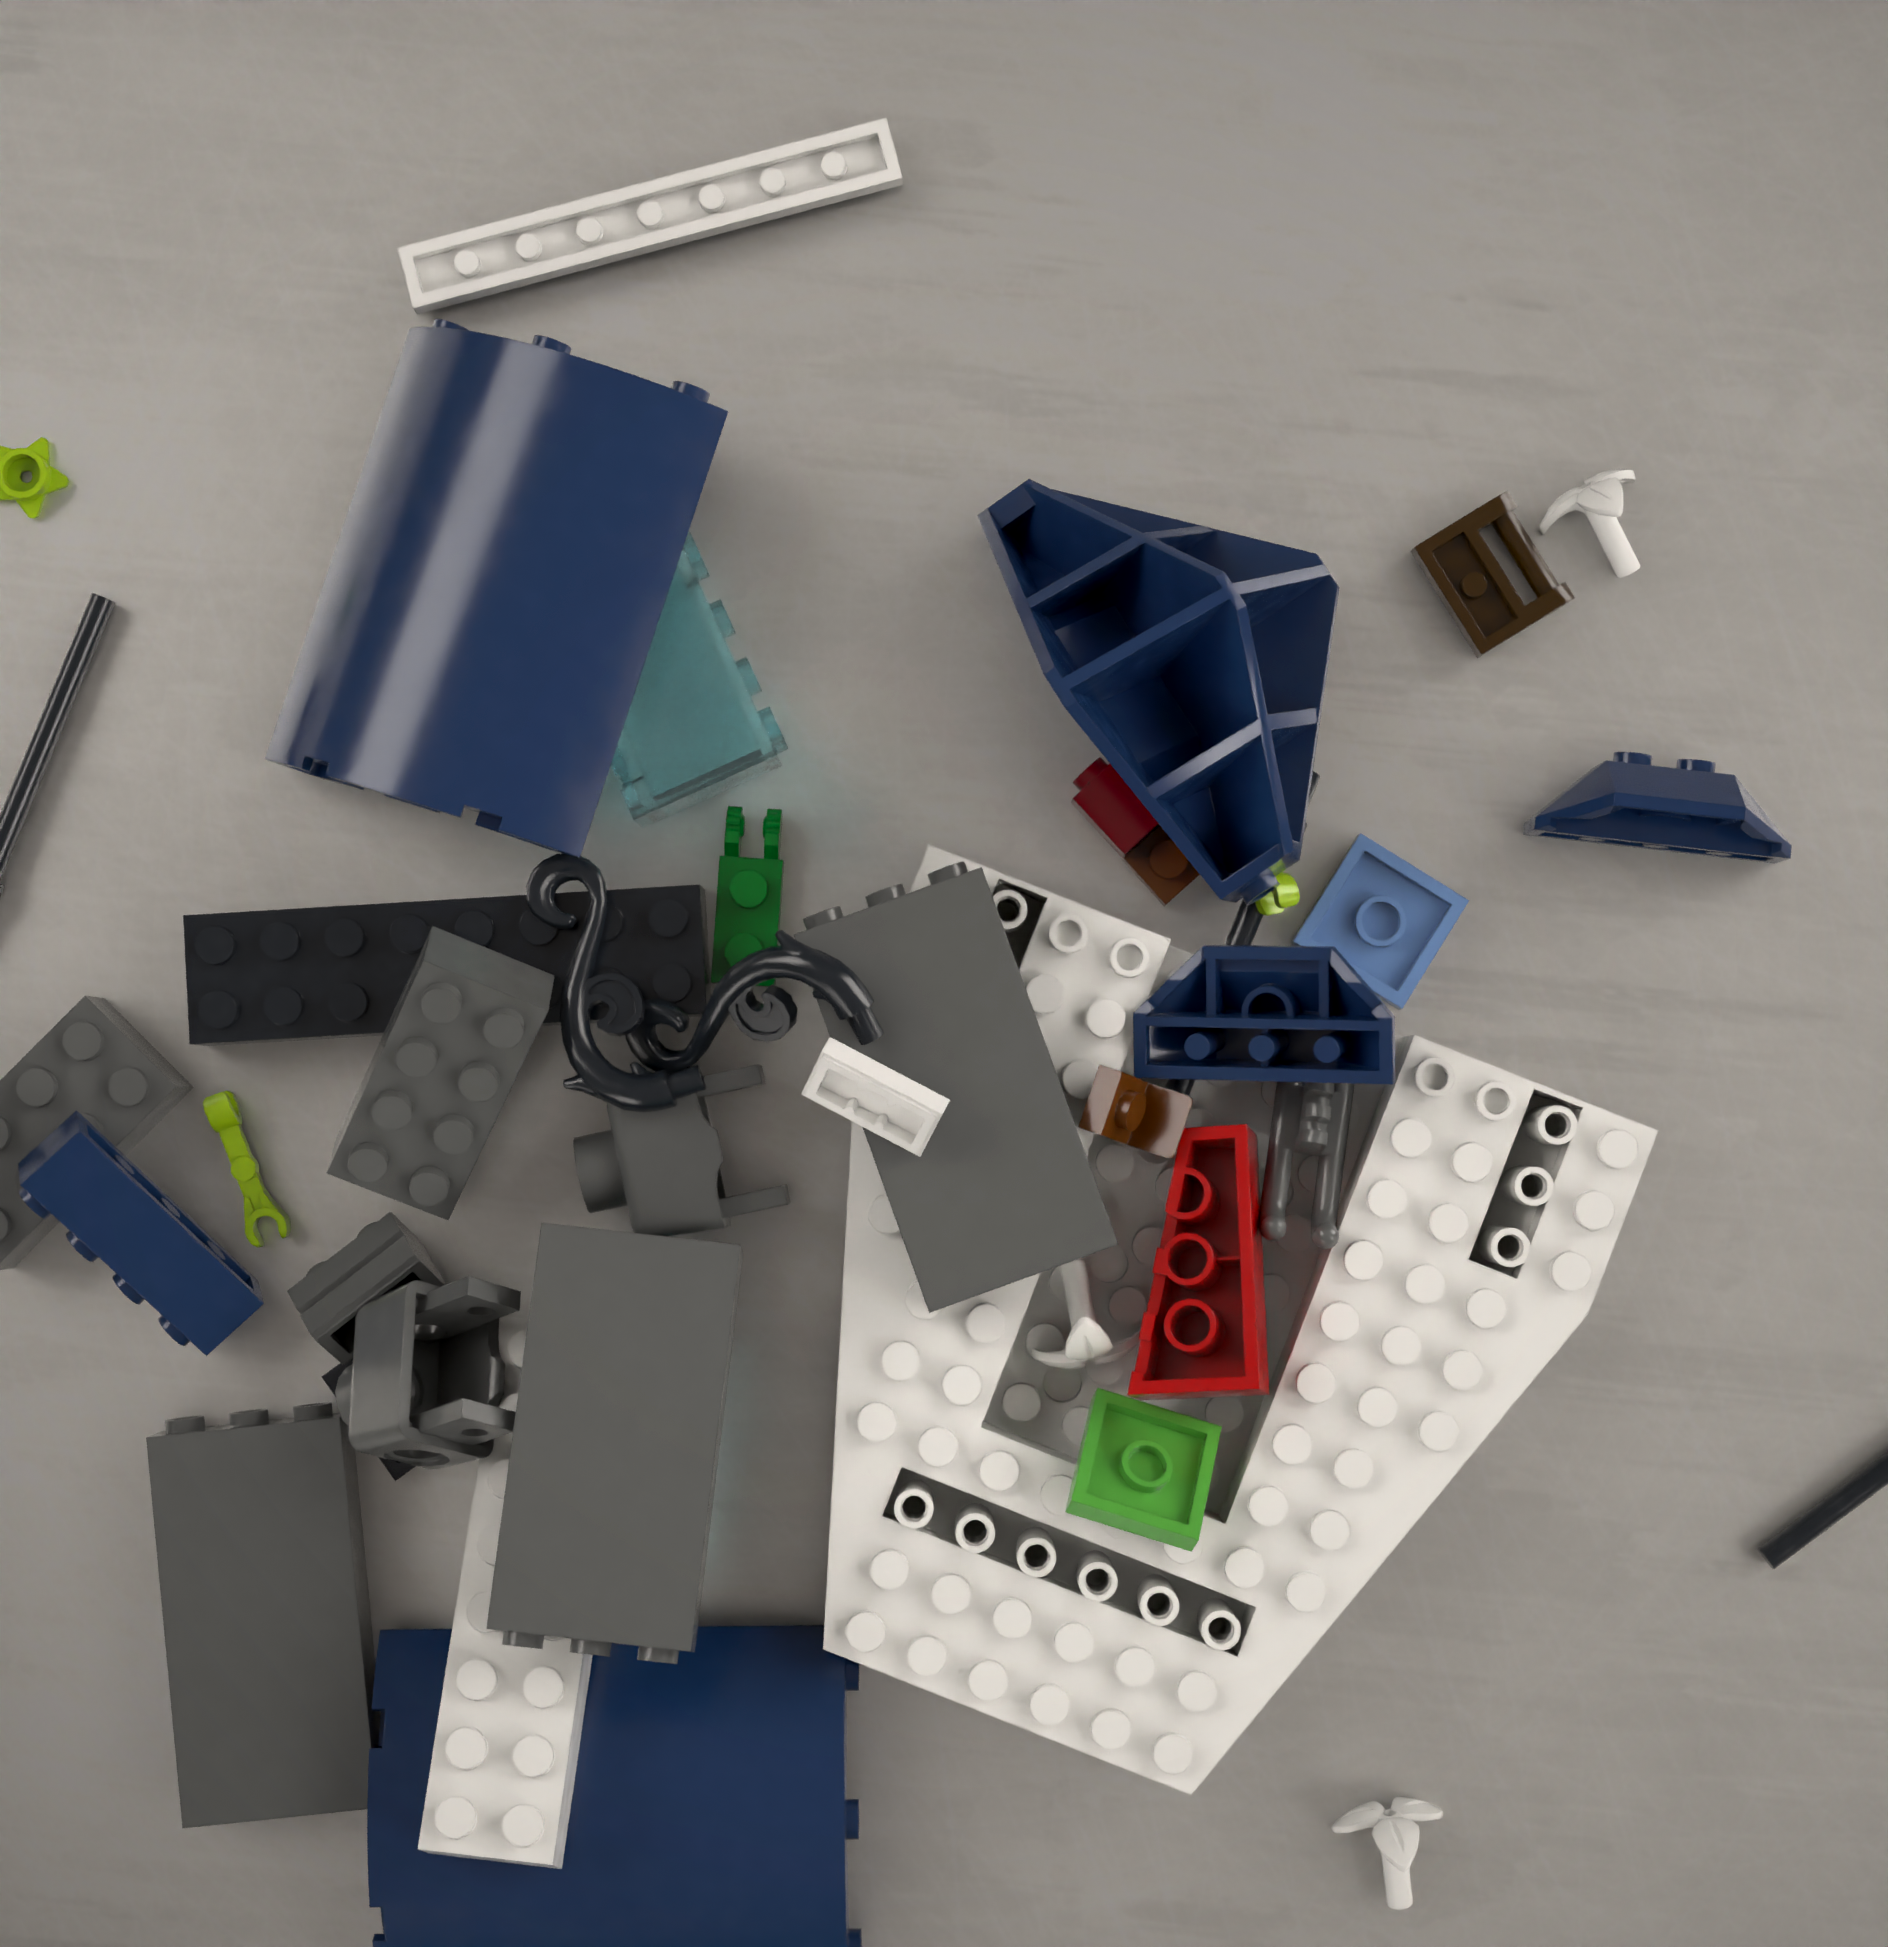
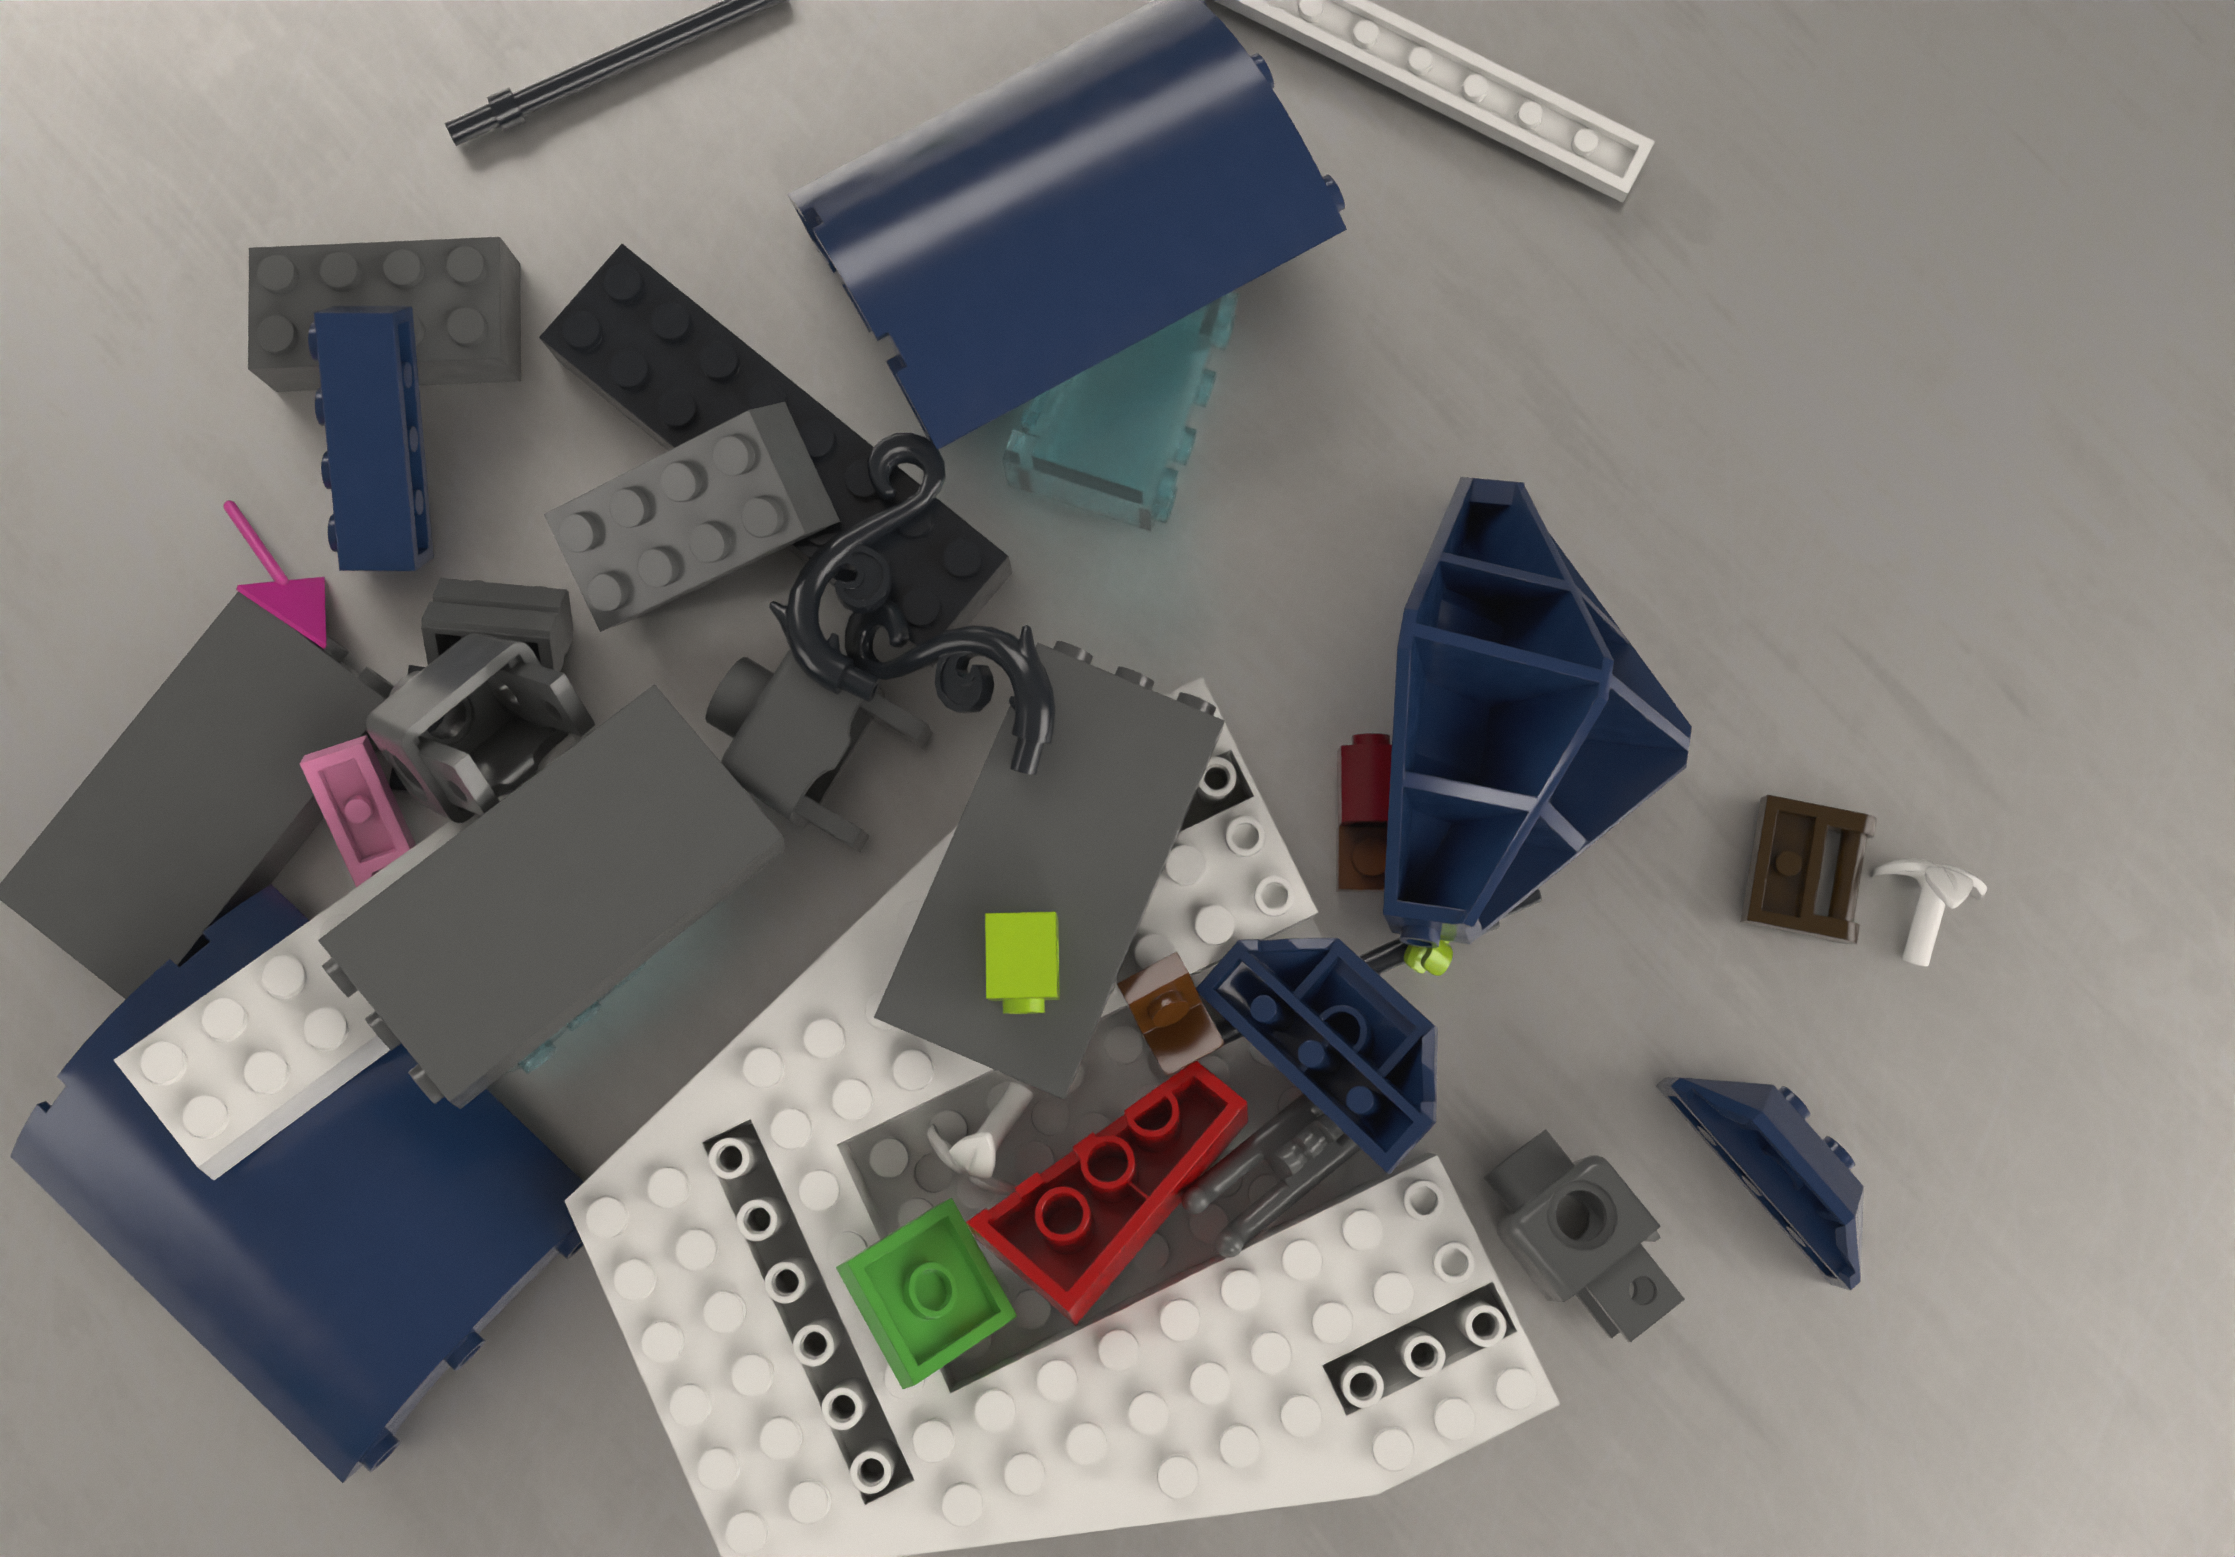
camera: 45 degrees right, 5 degrees down
lime piece [203,1091,291,1248] -> none
green hinge [711,806,784,987] -> none
white plate [801,1037,950,1157] -> none
medium blue plate [1291,833,1469,1010] -> none
none -> dark pink piece [223,500,326,649]
none -> bright pink plate [300,735,416,887]
none -> lime brick [985,912,1060,1014]
none -> dark grey piece [1484,1129,1685,1342]

